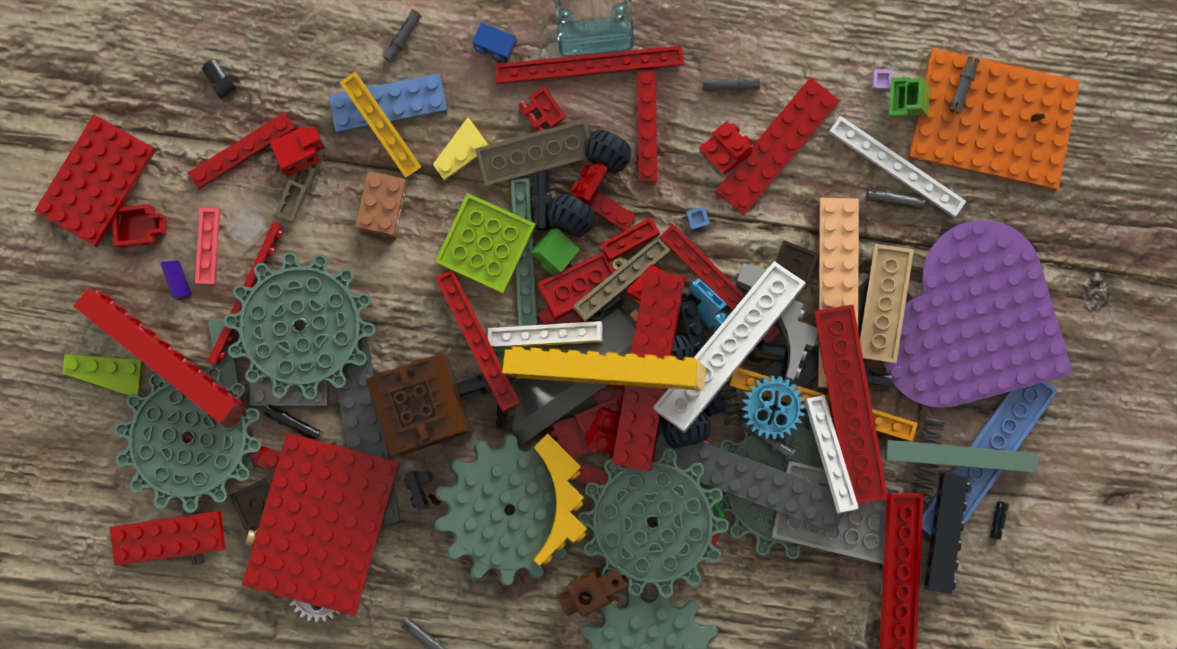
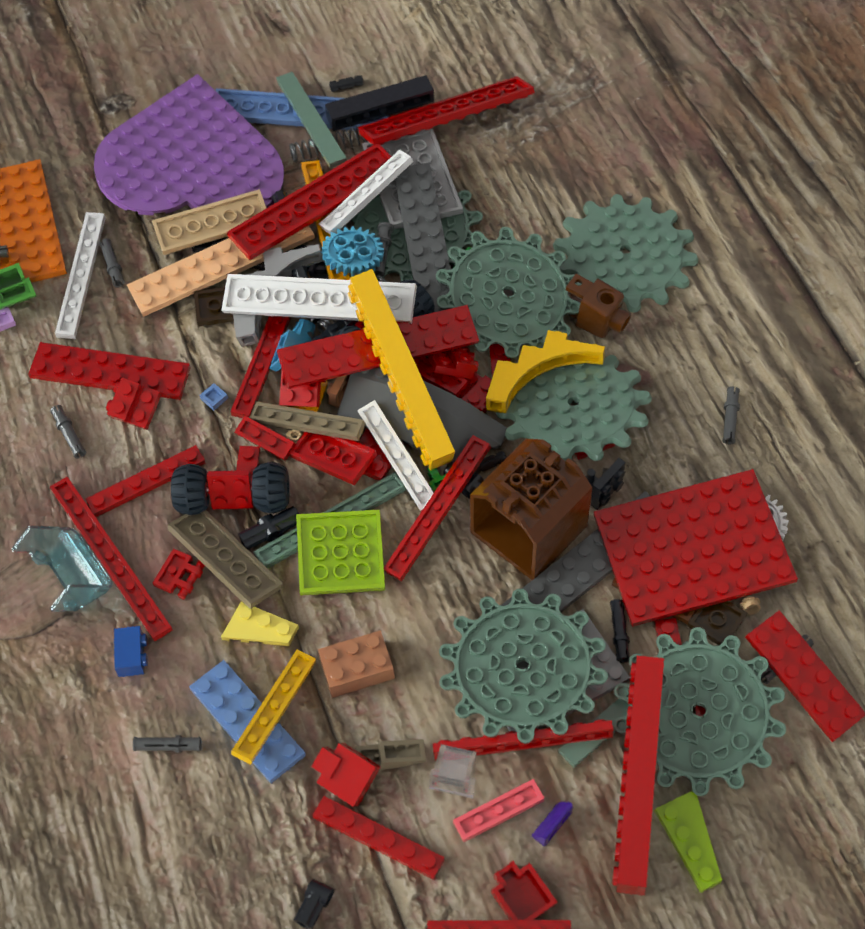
camera: 115 degrees left, 25 degrees down
bright green plate [529,229,580,276] -> none

